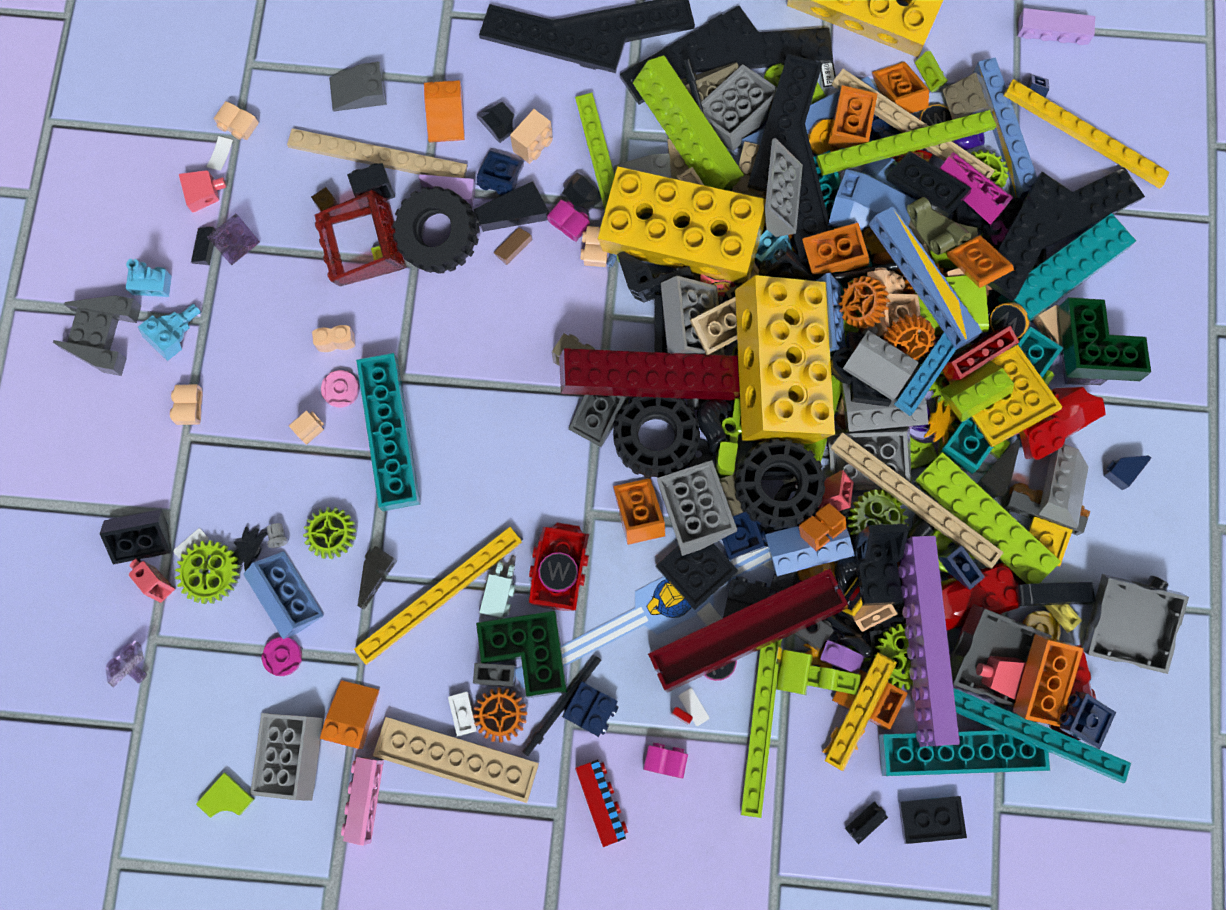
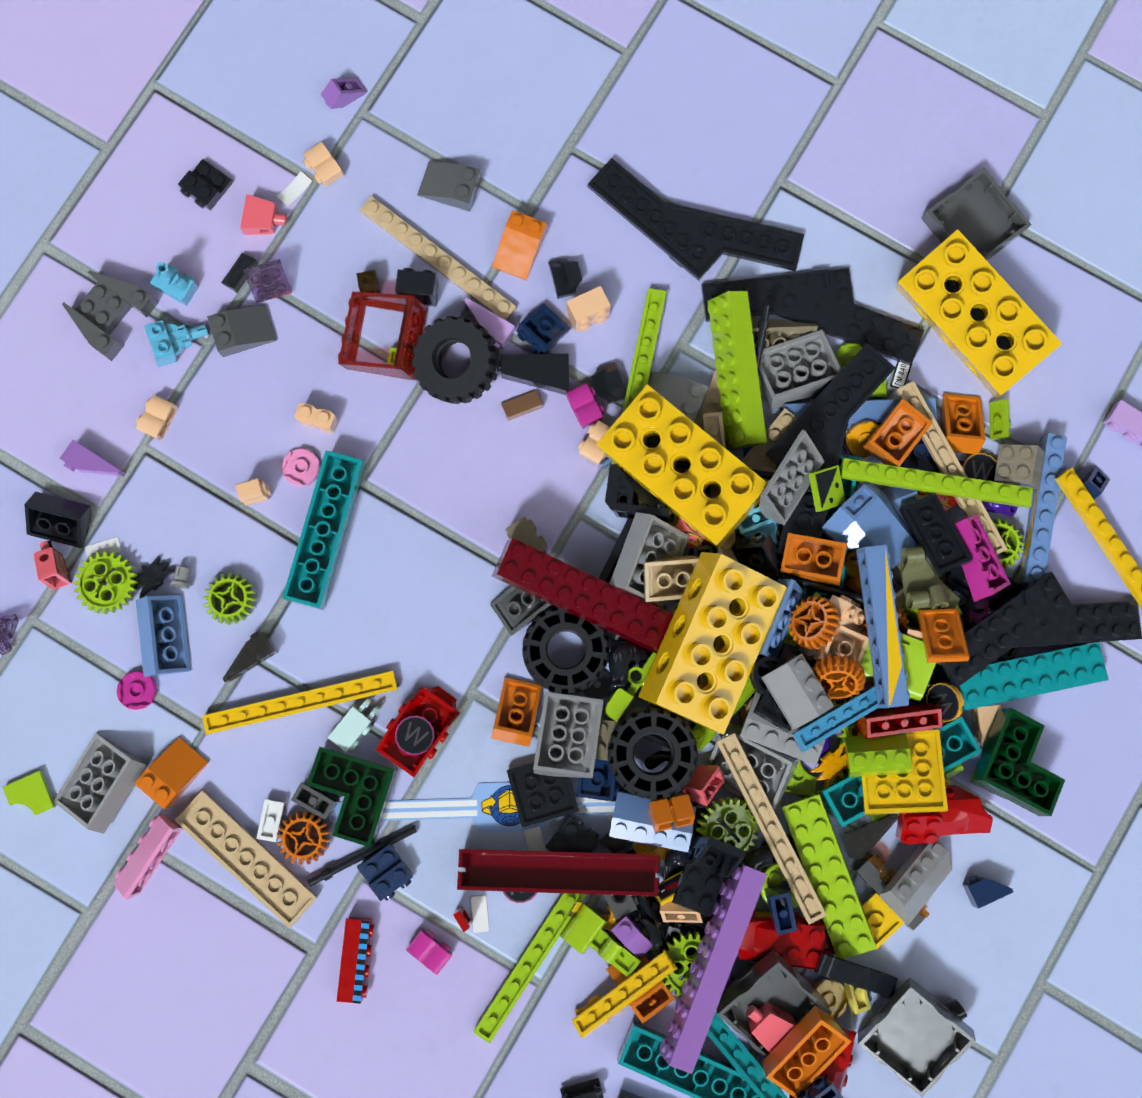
camera: 20 degrees right, 5 degrees up
none -> medium lavender slope [59,440,126,477]
none -> black plate [178,159,233,211]
none -> dark grey slope [207,305,277,357]
none -> medium lavender slope [321,77,367,109]
none -> lime tile [808,465,846,512]

